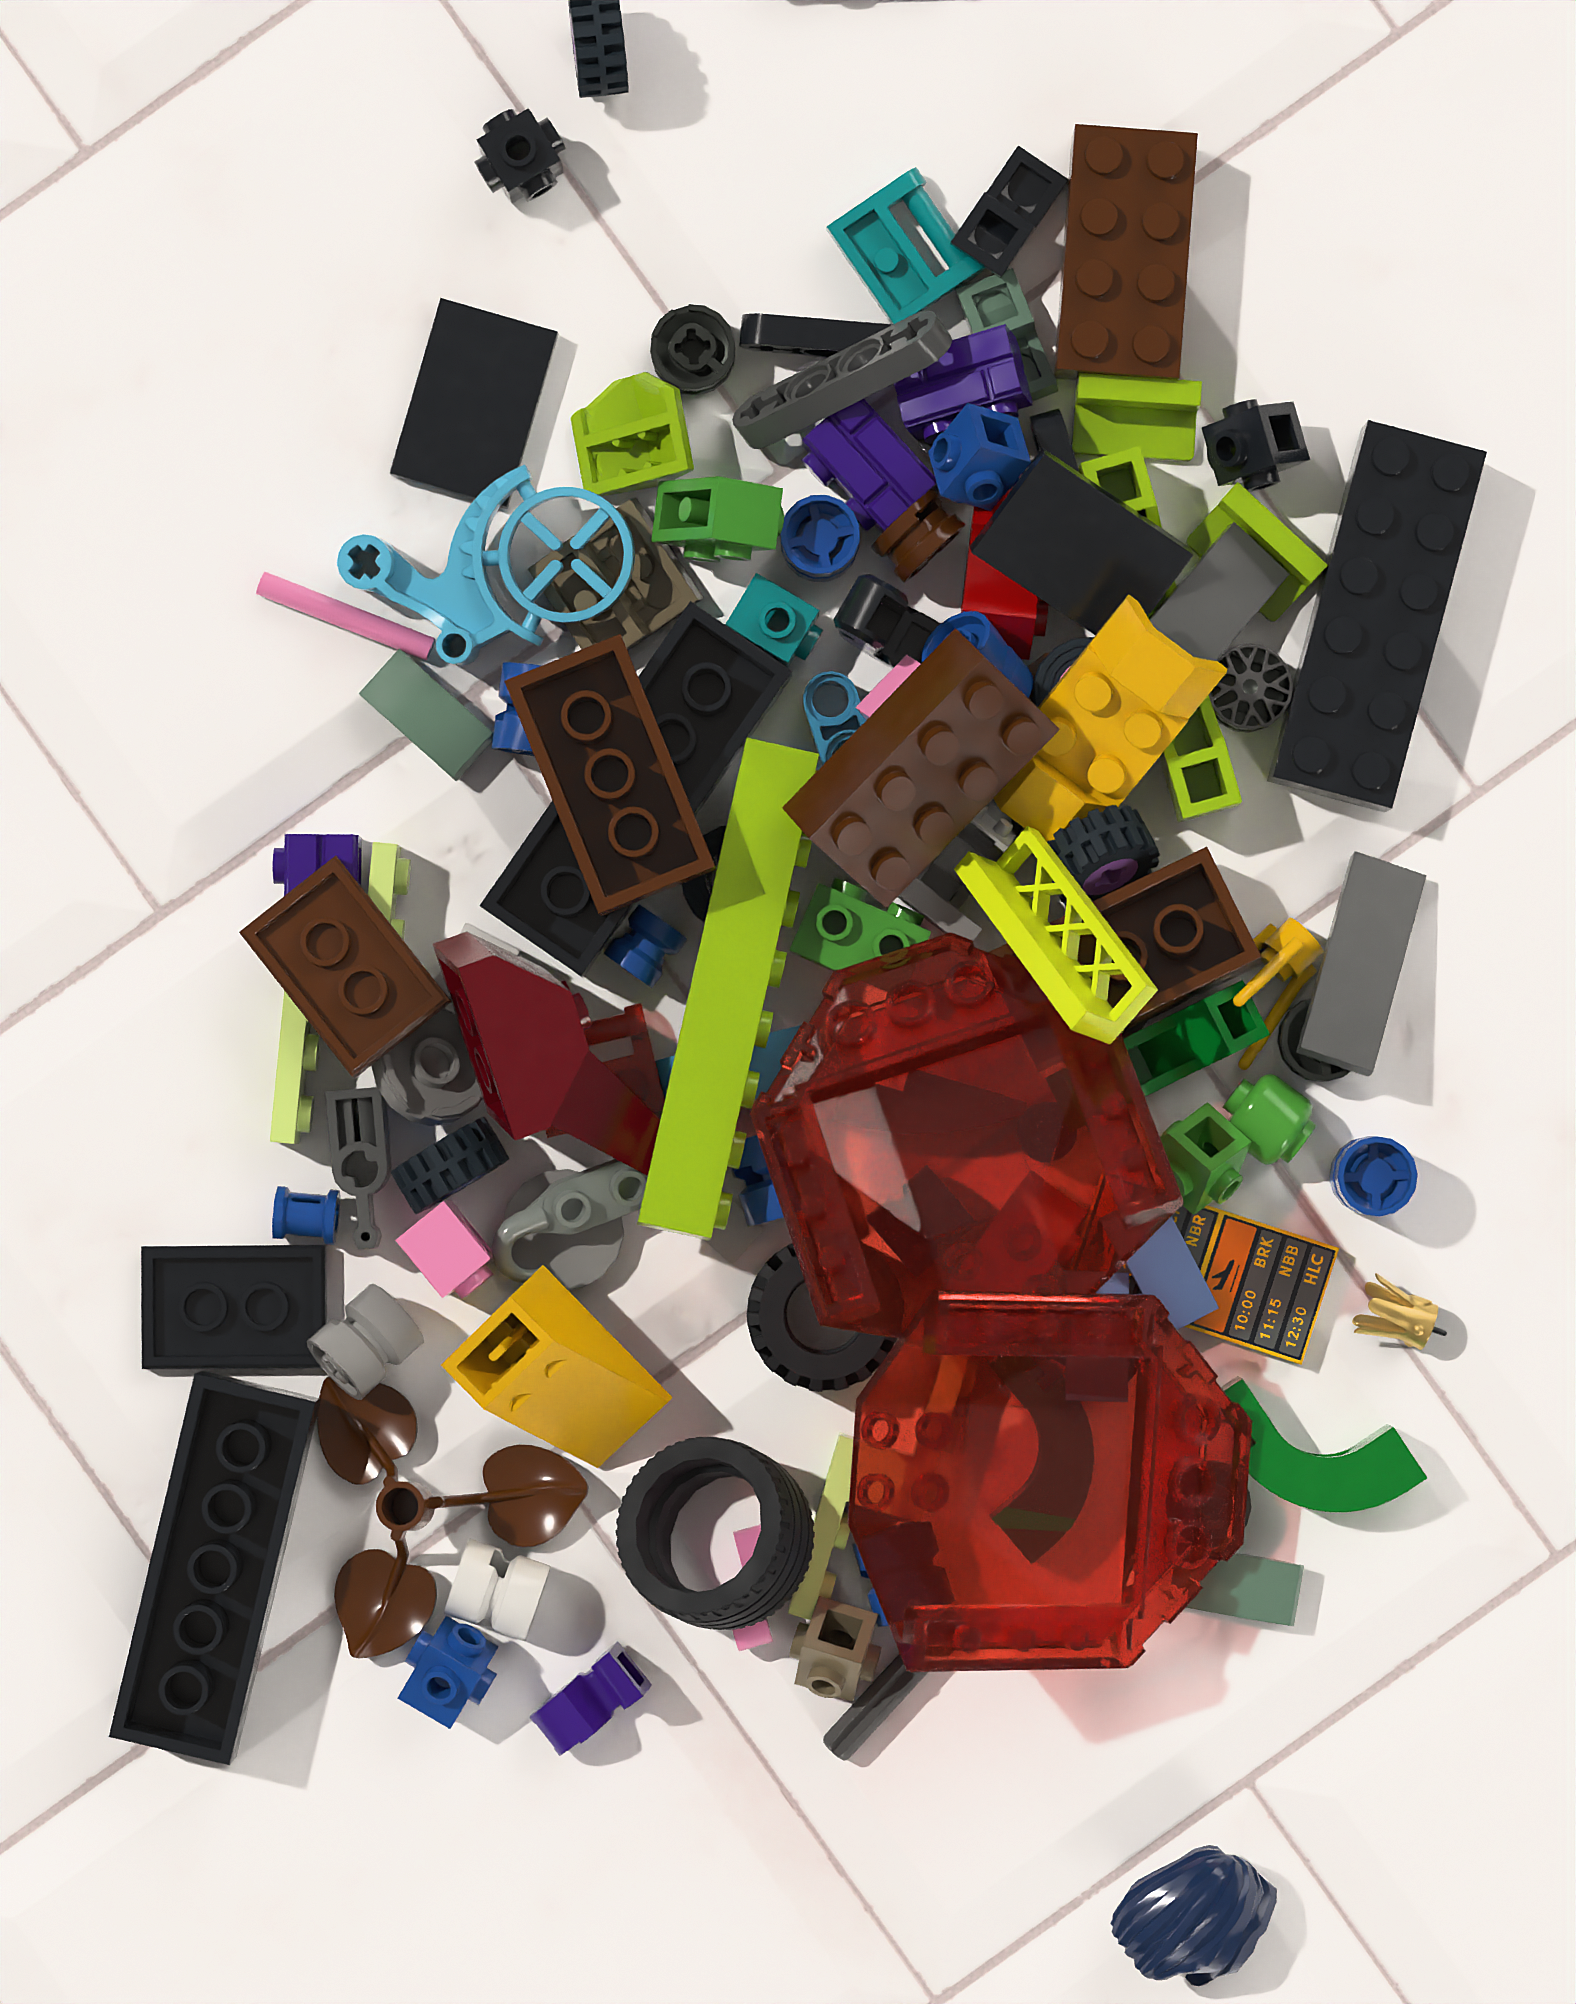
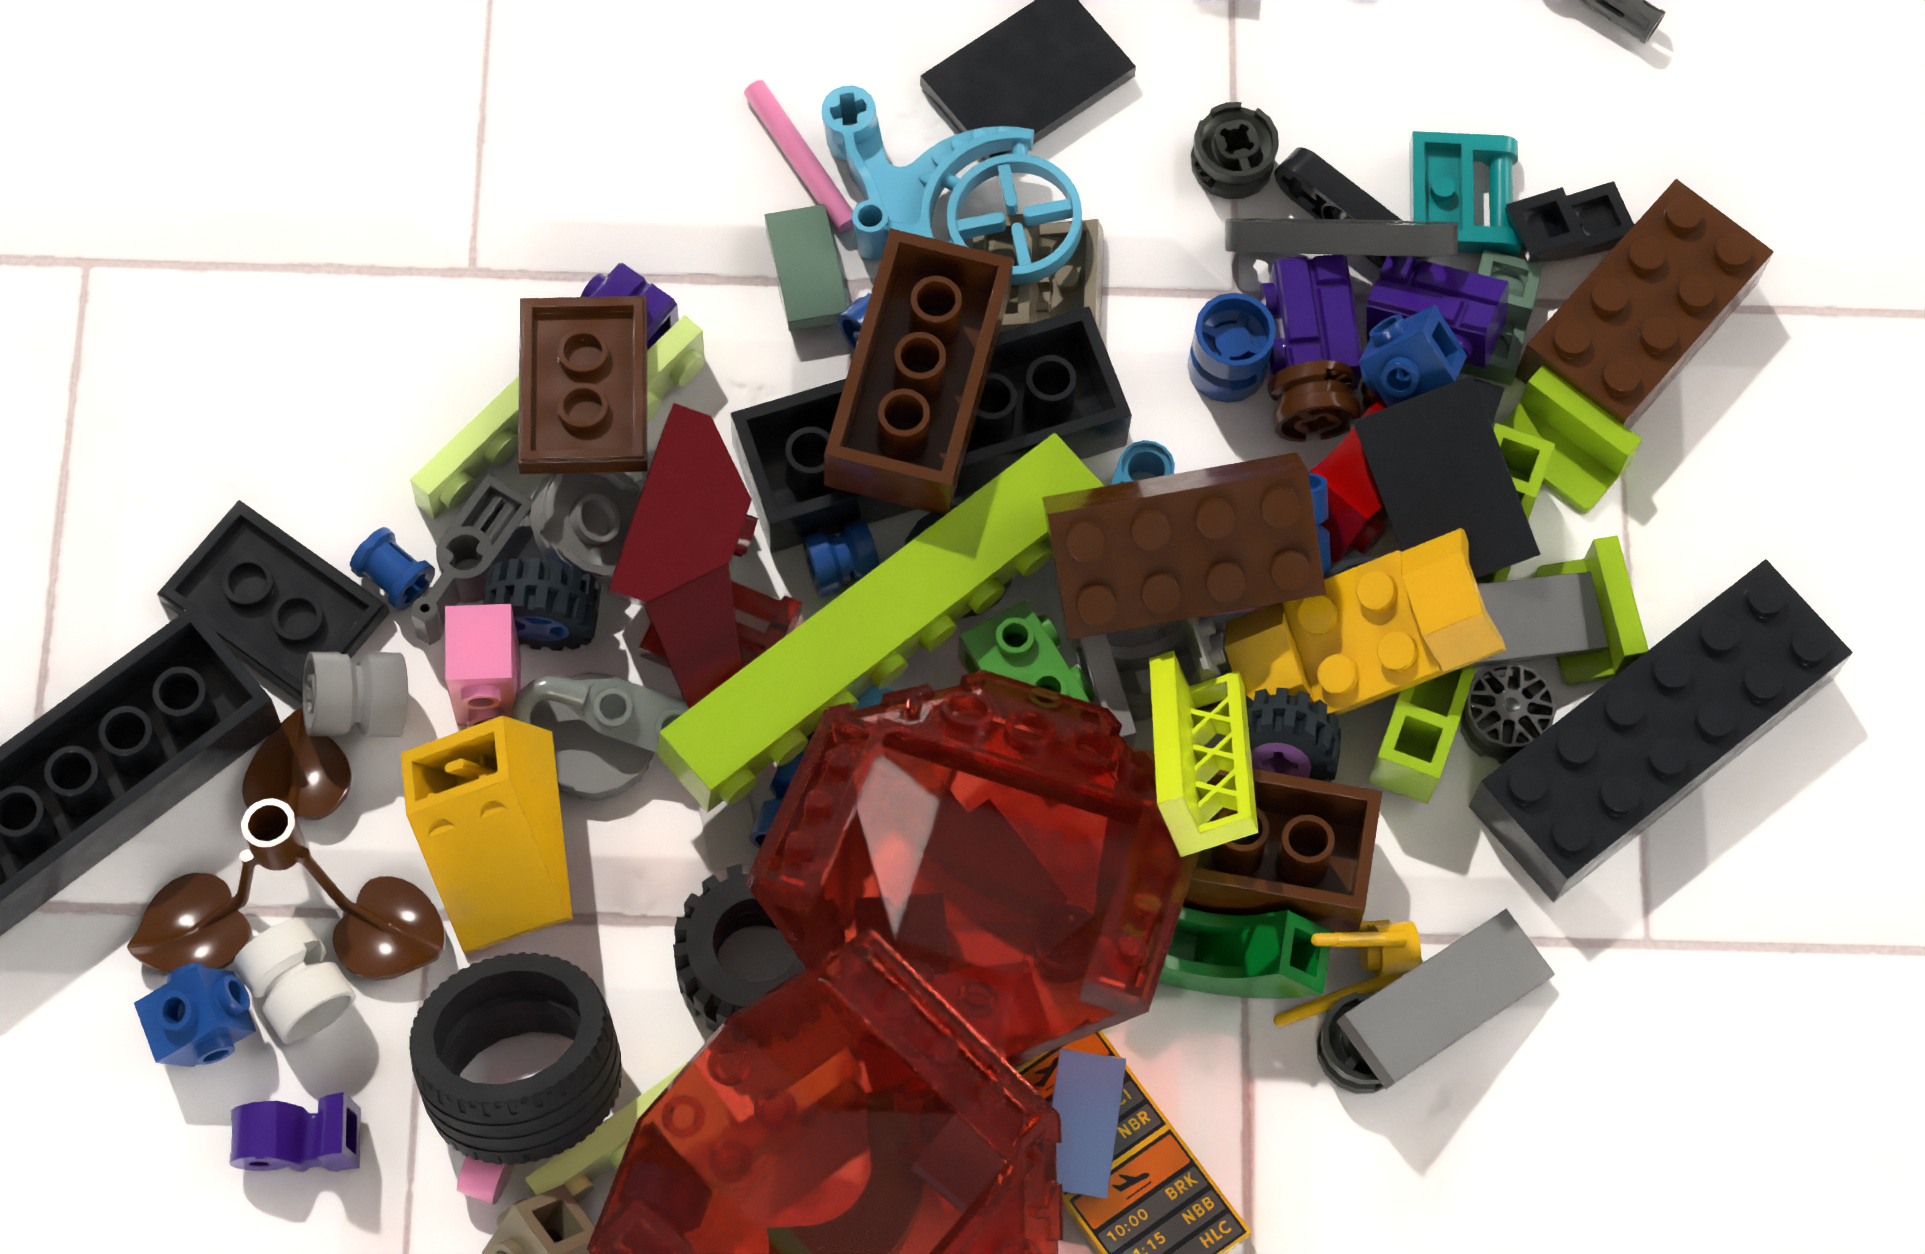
camera: 30 degrees right, 20 degrees down
lime slope [570,372,694,497] -> none
bright green brick [651,476,784,563] -> none
teal brick [725,573,823,668] -> none
black animal [833,573,941,669] -> none
bright green brick [1150,1102,1252,1215] -> none
black brick [1201,399,1311,492] -> none
bright green head [1222,1074,1317,1165] -> none
blue wheel [1329,1136,1418,1217] -> none

